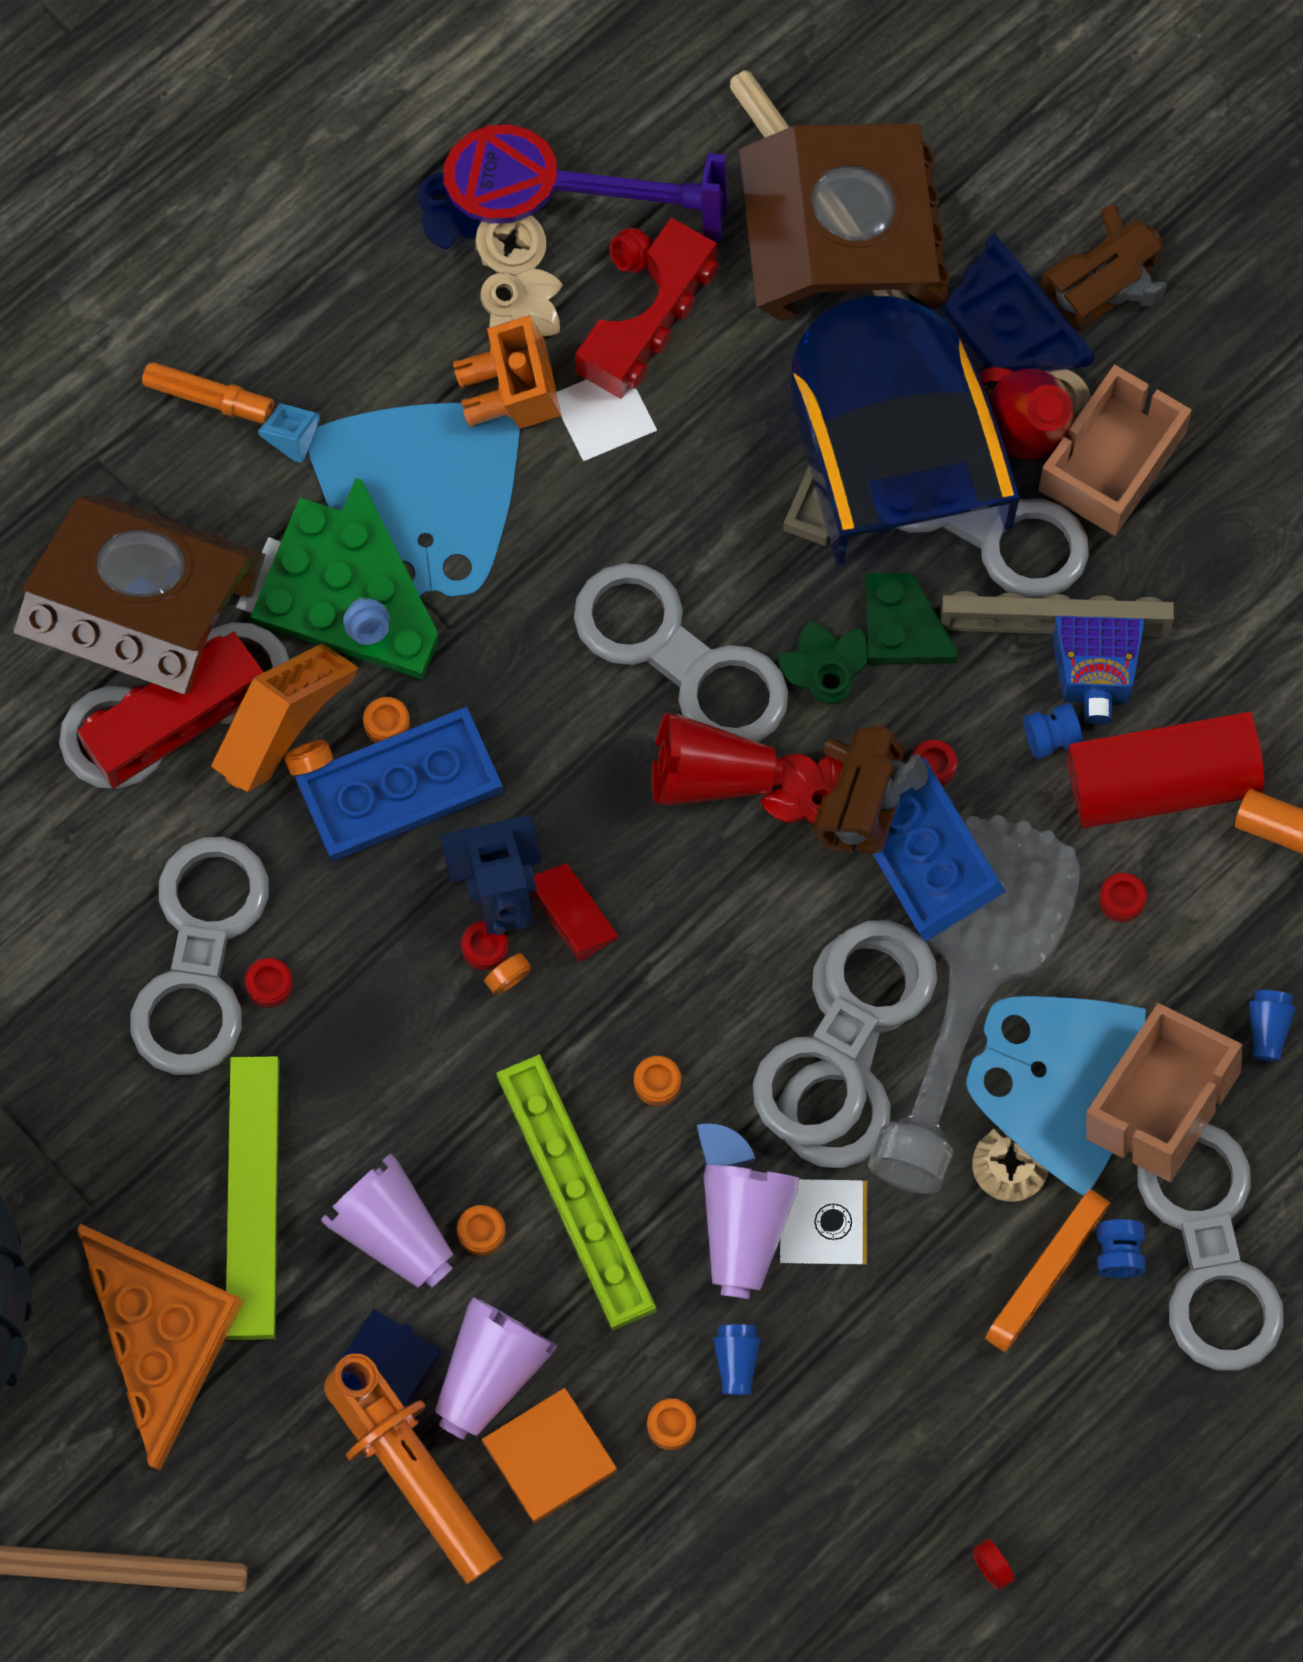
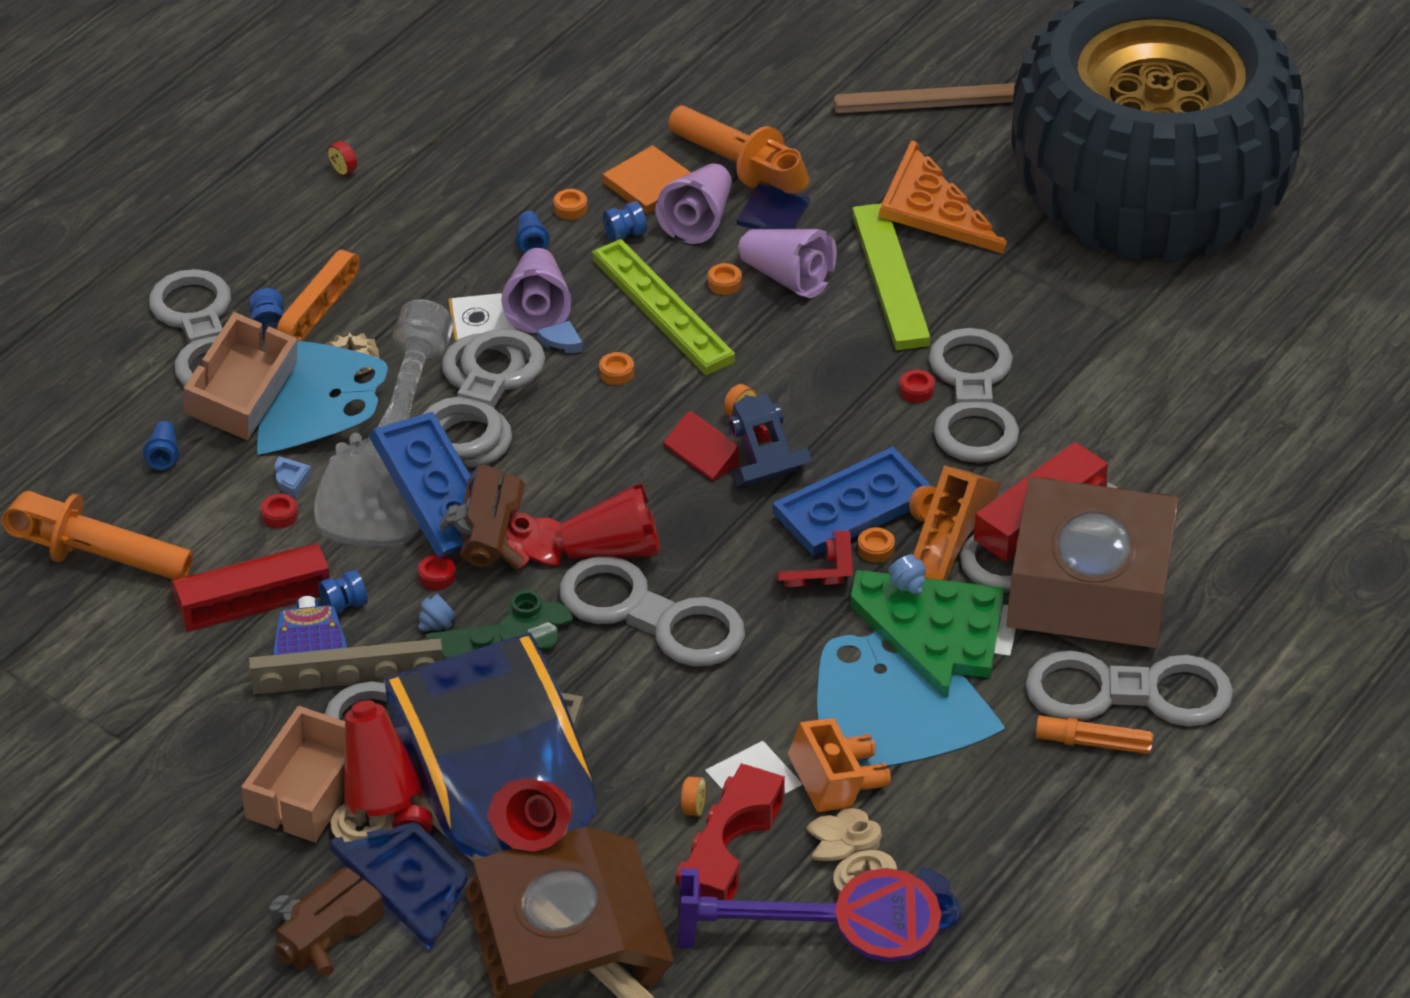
camera: 170 degrees right, 25 degrees down
dark azure slope [258,403,320,463] -> none
red plate [610,228,655,273] -> none
none -> medium blue tile [275,456,312,498]
none -> medium blue plate [418,594,457,632]
none -> red piece [487,778,573,852]
none -> blue wheel [602,201,647,242]
none -> orange tile [681,776,706,817]
none -> red bracket [775,530,853,587]
none -> light grey bar [1025,651,1233,727]

